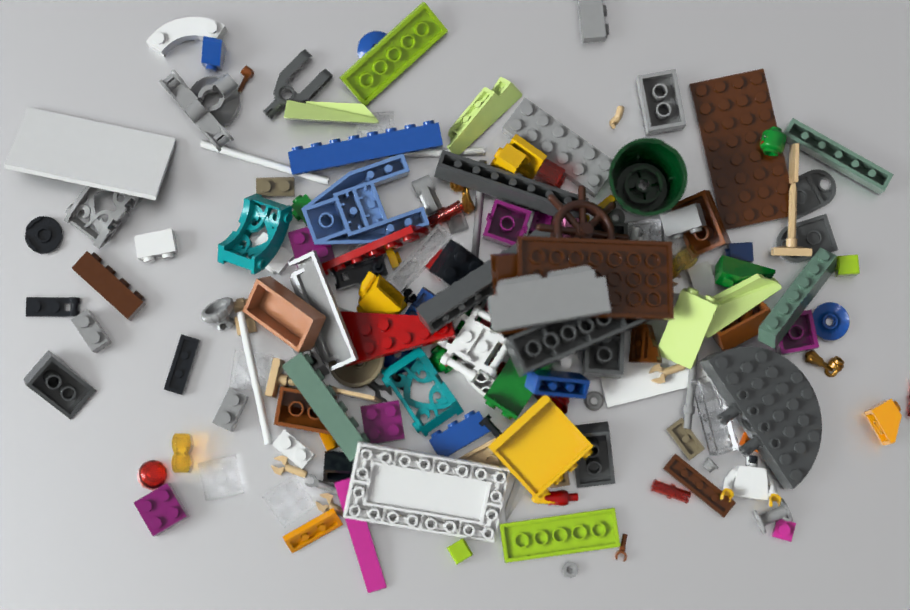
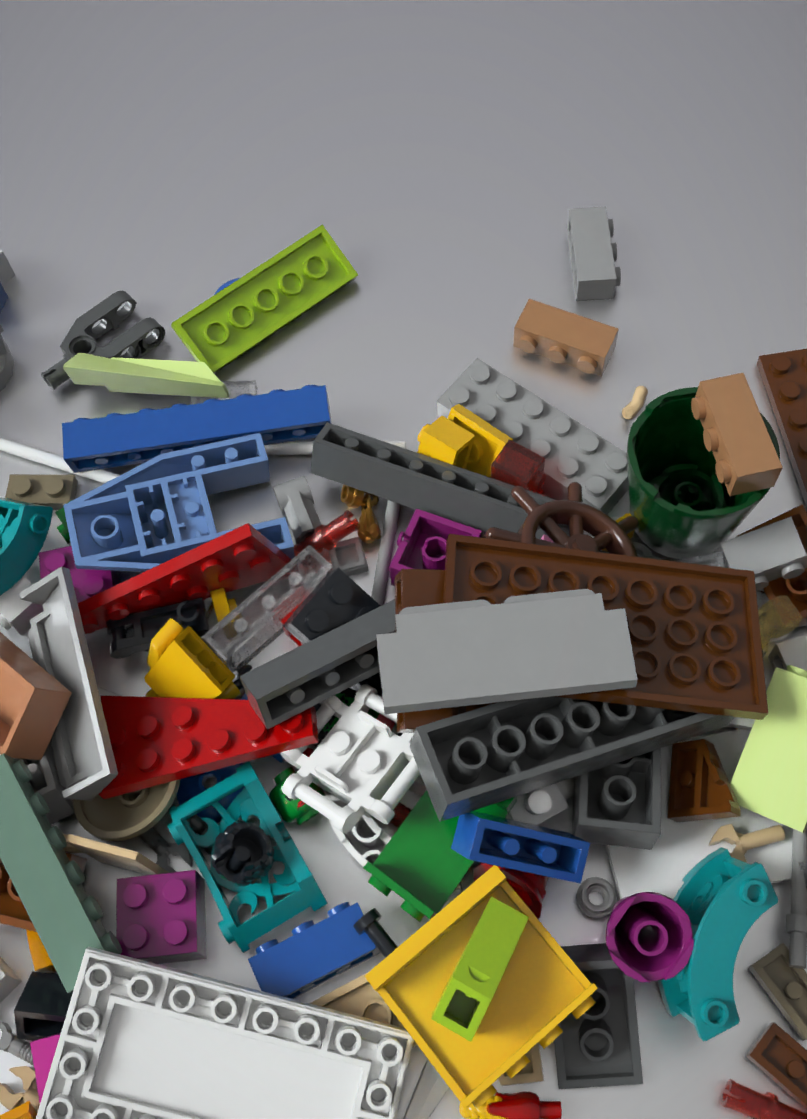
camera: 10 degrees right, 20 degrees down
dark orange hand [238,66,254,93] -> none
yellowish green wedge [447,77,522,155] -> none
light grey brick [636,69,686,135] -> none
none -> black piece [211,821,274,887]
none -> lime slope [431,896,529,1042]
none -> medium nougat brick [513,299,619,377]
none -> magenta cone [606,892,694,983]
none -> teal fence [657,847,778,1041]
none -> medium nougat brick [691,373,783,496]

